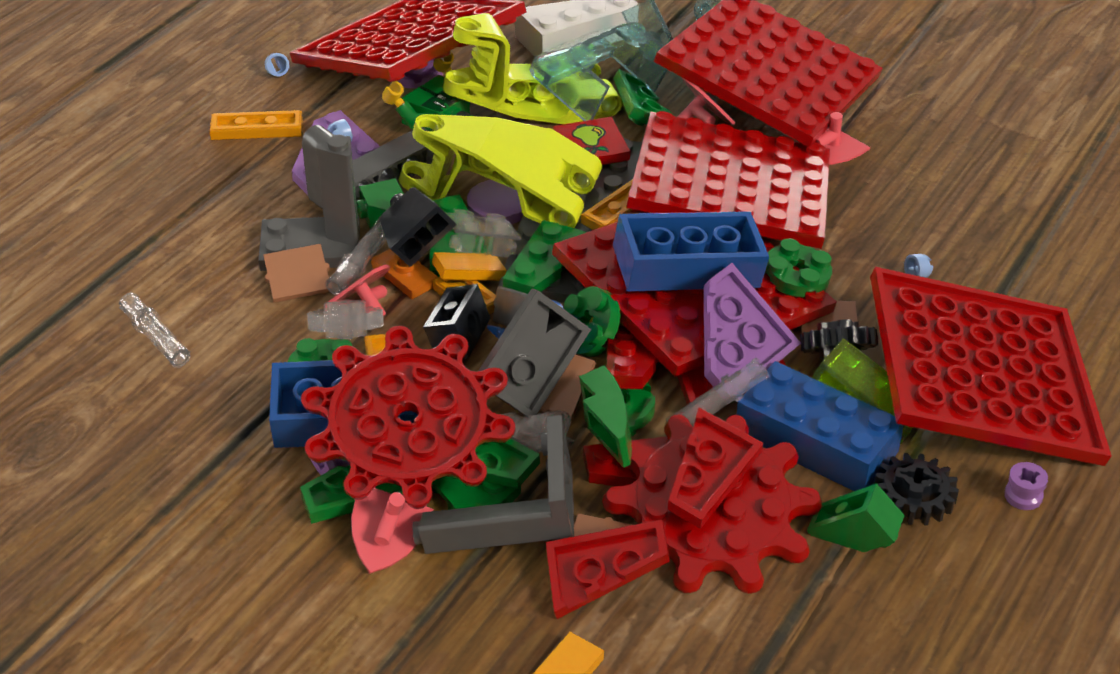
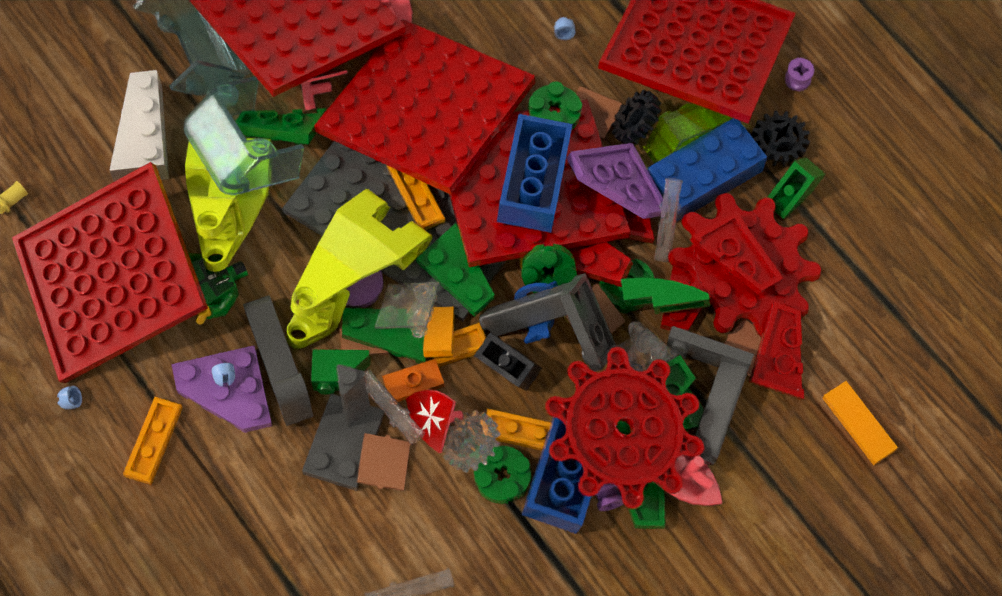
camera: 70 degrees left, 25 degrees up
black torso [380,187,457,267] -> none
red tile [553,116,630,165] -> none

